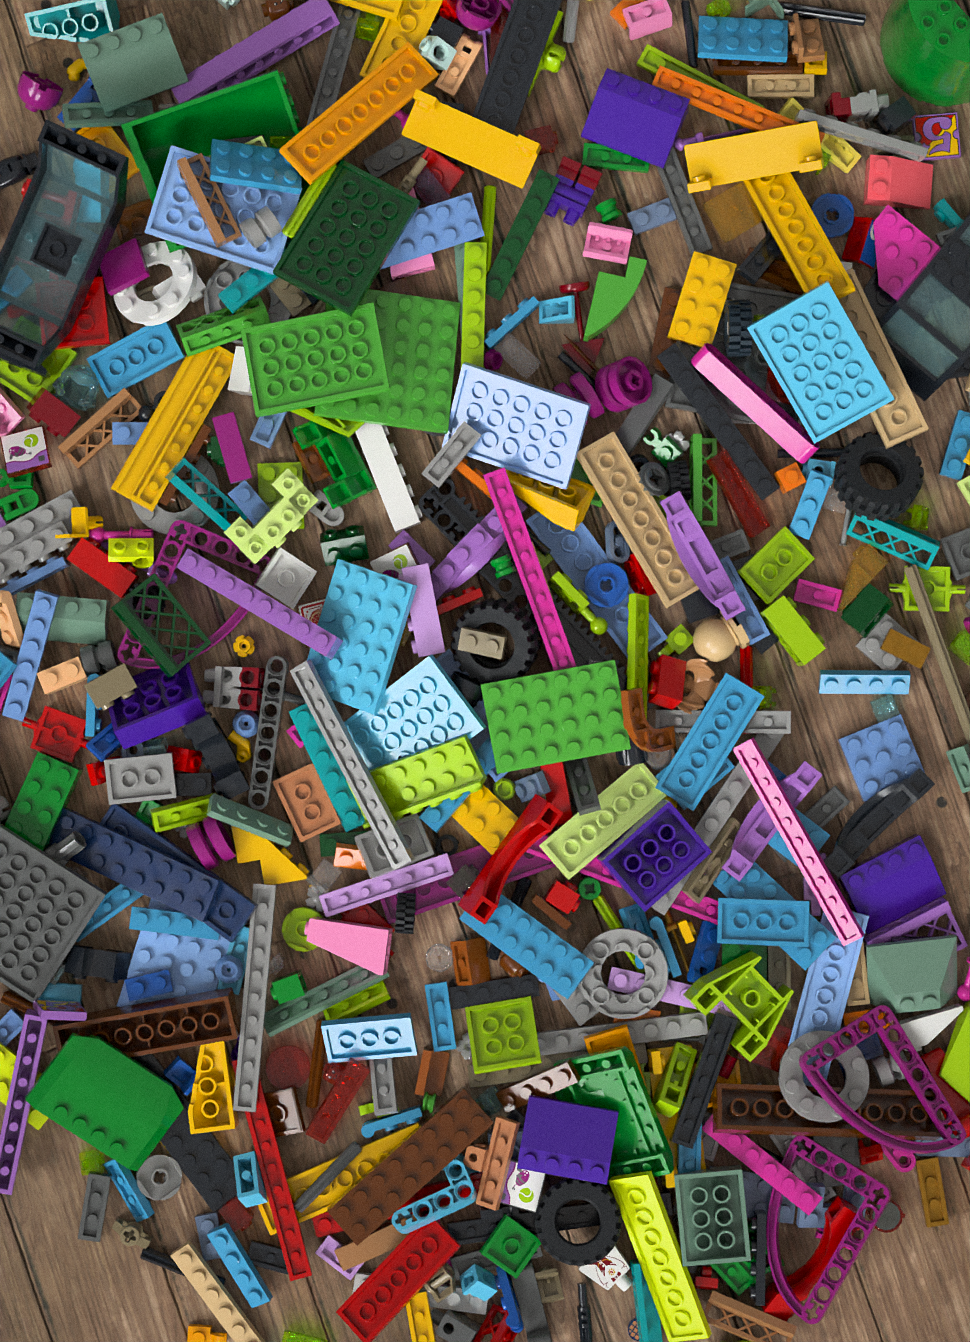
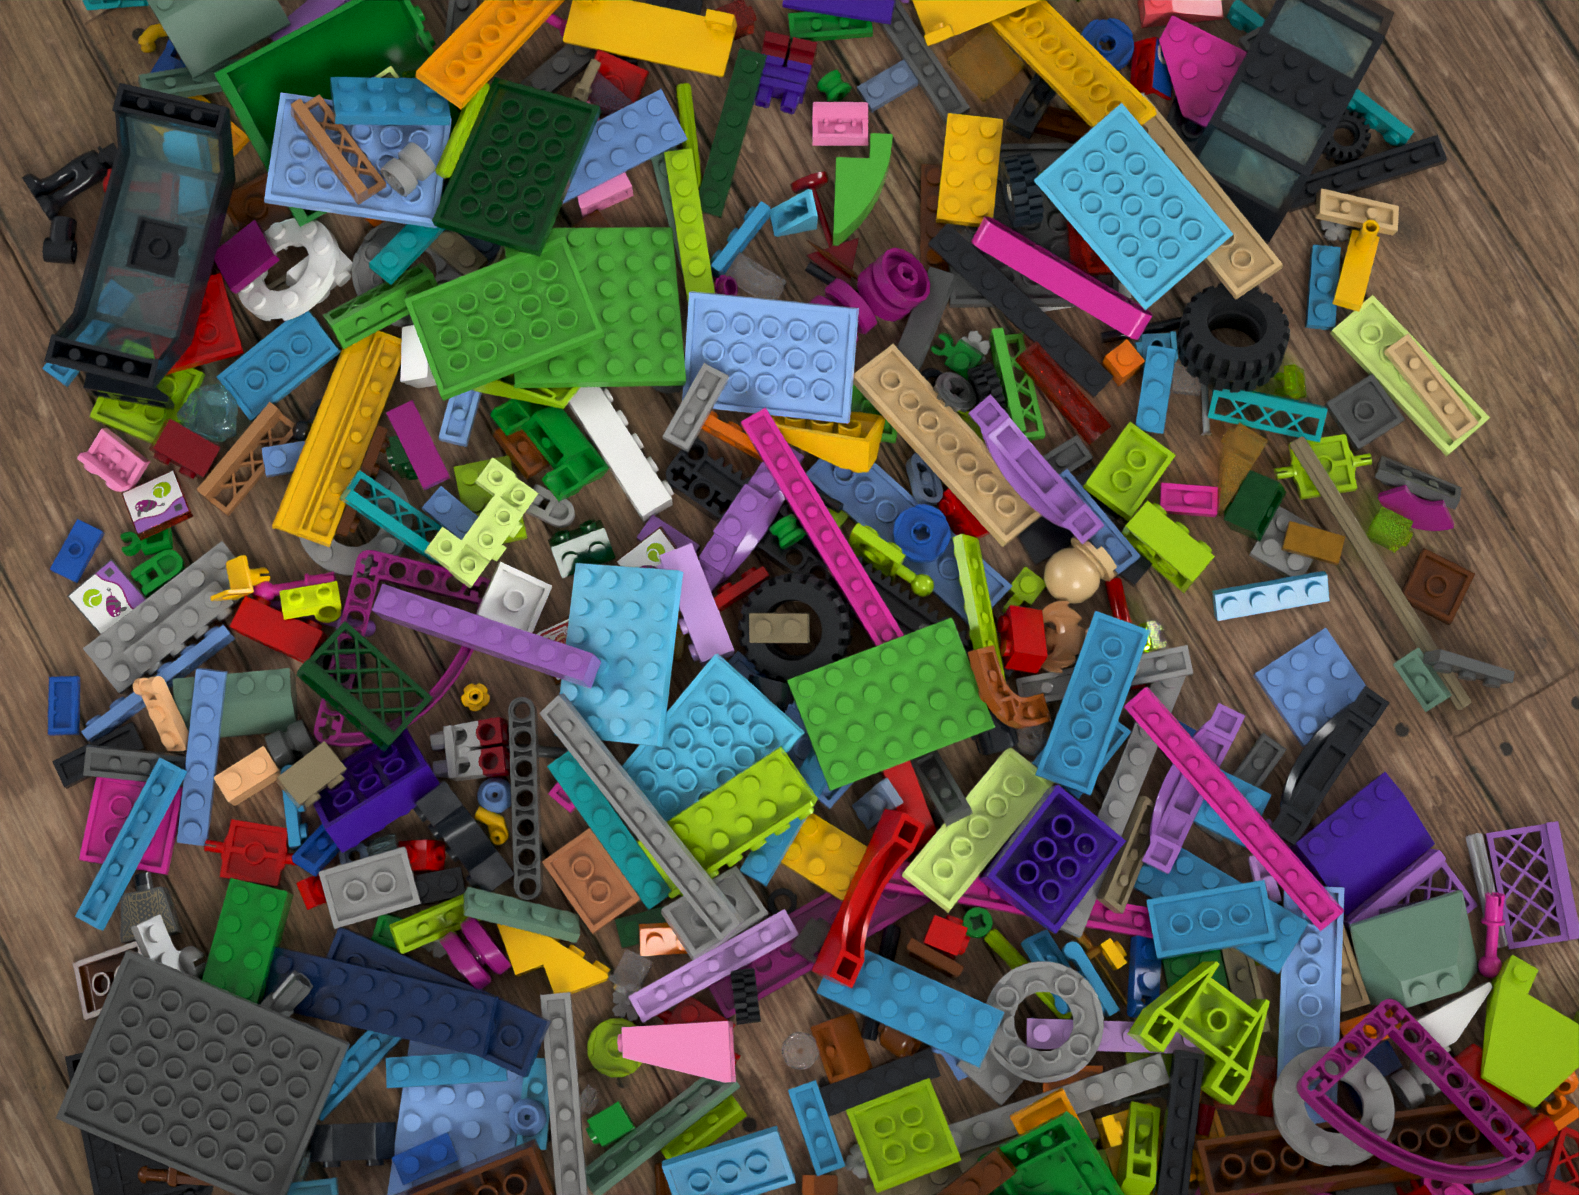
camera: 10 degrees left, 10 degrees down
magenta cylinder [17,70,63,113] -> none
lime plate [493,778,515,800] -> none
clear light blue tile [870,694,900,723] -> none

